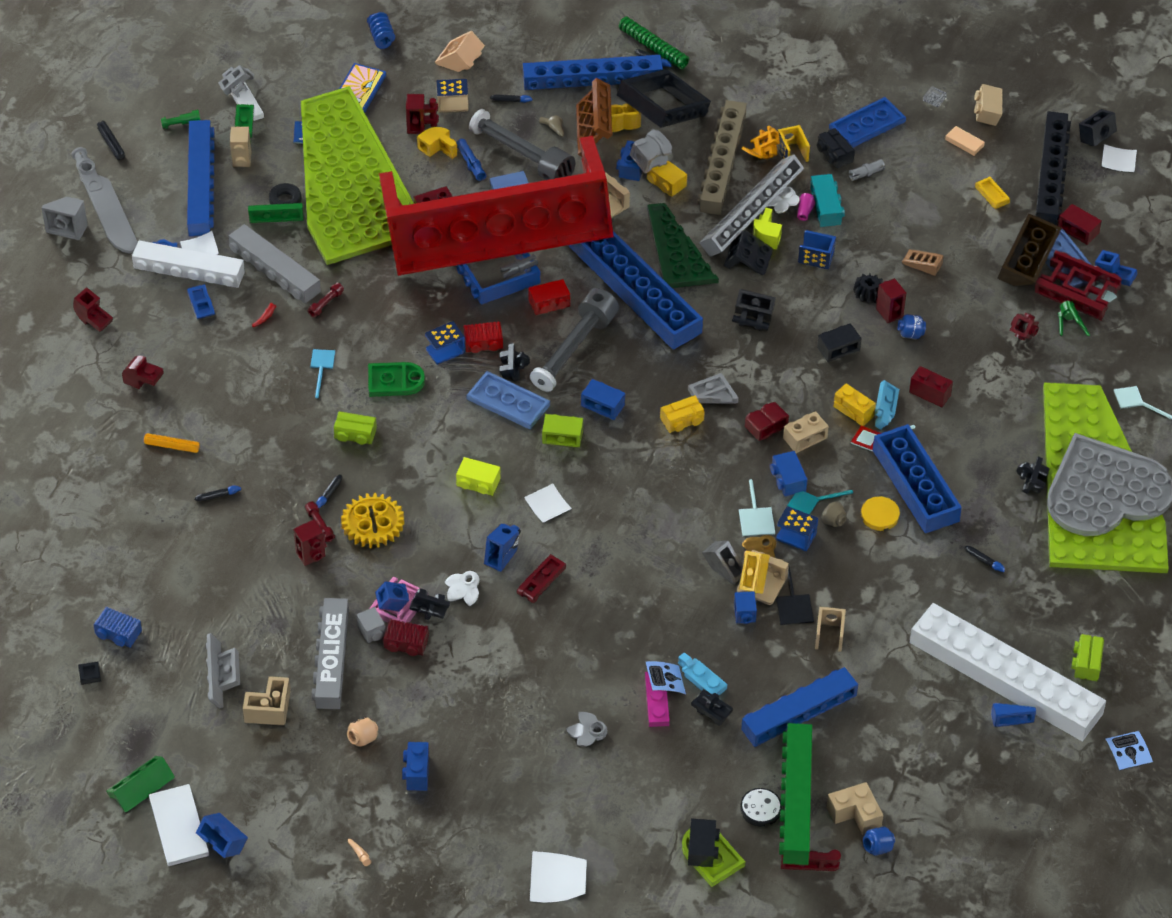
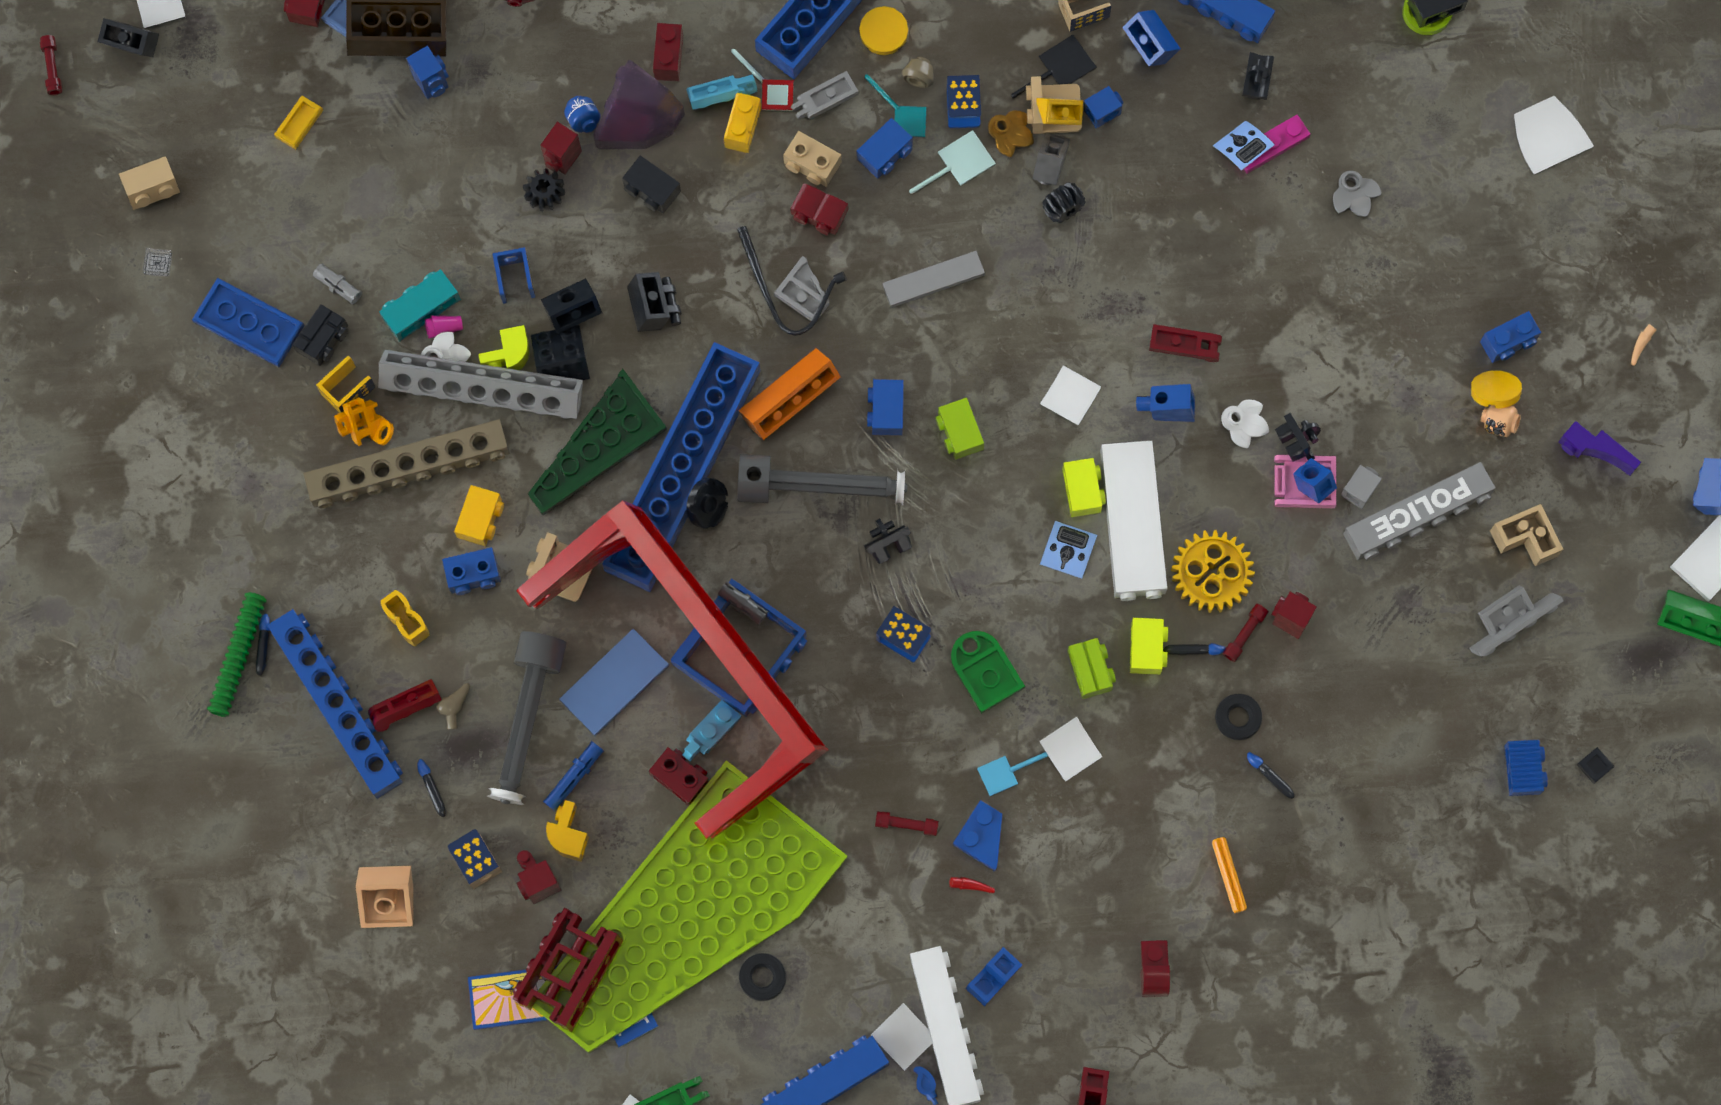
camera: 115 degrees left, 25 degrees up
light grey brick [228,224,321,303] -> none
tan brick [230,127,252,167] -> none
green plate [248,203,304,223] -> none
blue piece [367,12,395,49] -> none
dark red brick [383,619,429,656] -> none
red brick [463,321,503,353] -> none
medium blue tile [466,371,550,430] -> none
red brick [528,279,570,315] -> none
dark orange fence [576,78,612,157] -> none
black window [617,69,711,128] -> none
light grey piece [630,129,672,174] -> none
yellow brick [660,395,705,433] -> none
medium azure hinge [678,653,728,695] -> none
medium nougat slope [902,249,944,276] -> none
light nougat tile [945,126,985,156] -> none
black brick [1035,111,1071,225] -> none
none -> dark red bar [40,35,62,95]
none -> dark red plate [368,679,442,732]
none -> blue brick [406,46,449,100]
none -> dark red fence [513,908,623,1033]
none -> black brick [541,278,603,334]
none -> clear purple brick [593,60,685,149]
none -> black tile [686,478,728,529]
none -> black piece [737,226,847,336]
none -> orange brick [739,348,841,440]
none -> light grey hinge [791,71,859,120]
none -> light grey tile [882,251,985,308]
none -> blue wing [953,800,1002,871]
none -> light blue sticker [1040,521,1097,579]
none -> white sticker [1040,717,1102,782]
none -> black gear [1042,182,1086,223]
none -> white brick [1100,441,1167,601]
none -> blue brick [1122,10,1181,67]
none -> neon yellow brick [1130,618,1168,675]
none -> black tyre [1215,694,1262,740]
none -> yellow tile [1471,371,1522,409]
none -> dark purple slope [1559,421,1641,476]

